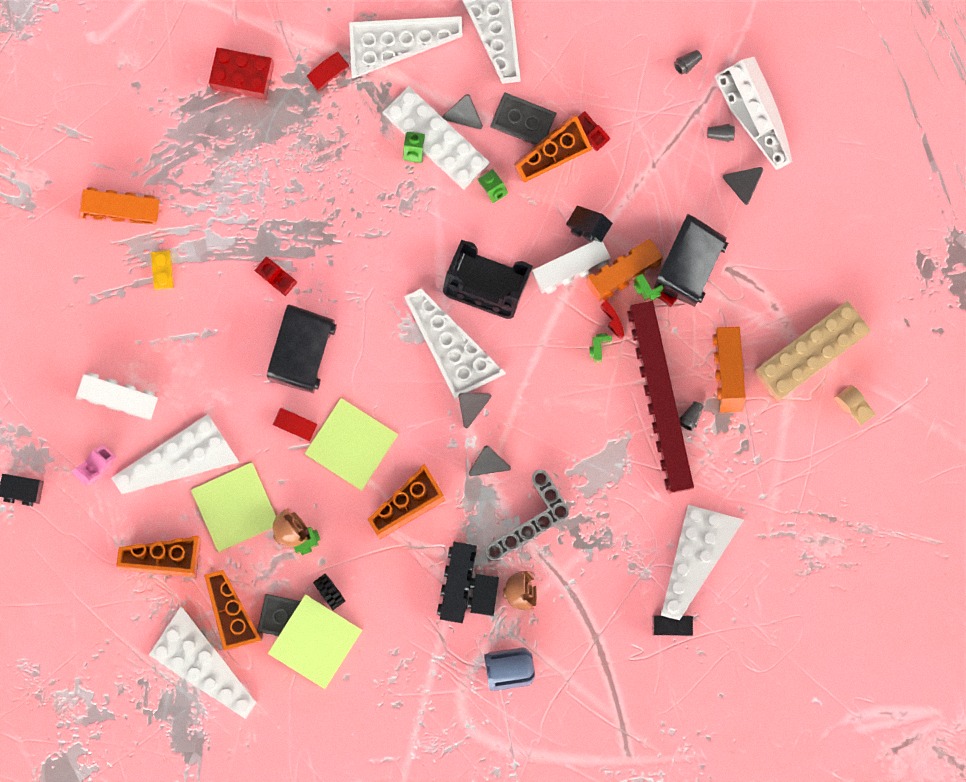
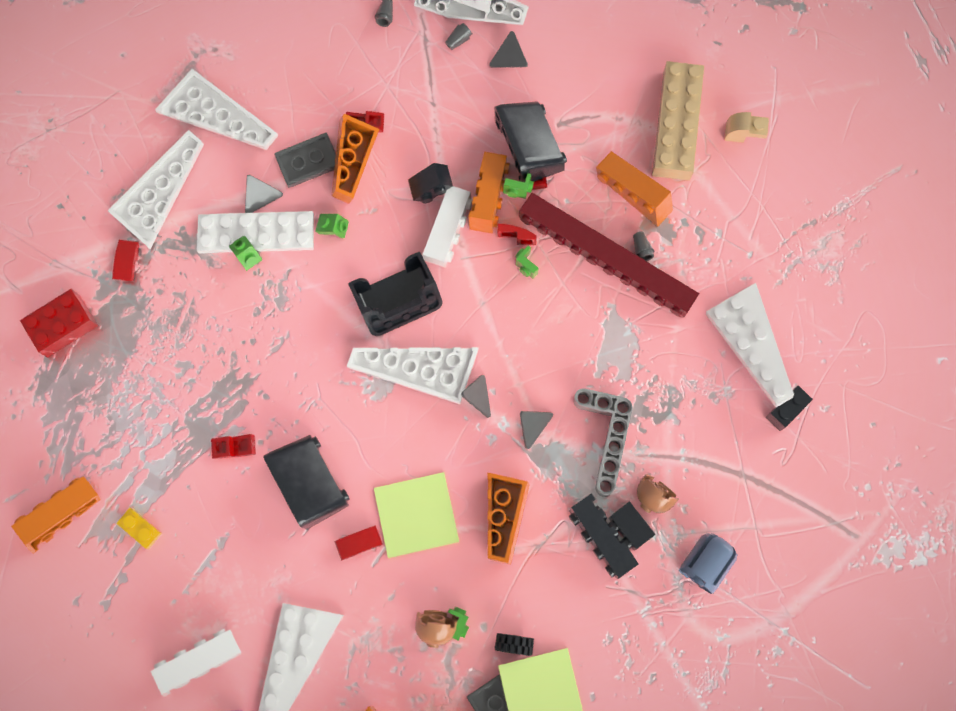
camera: 45 degrees left, 5 degrees down
yellowish green piece [191,462,276,553] -> none

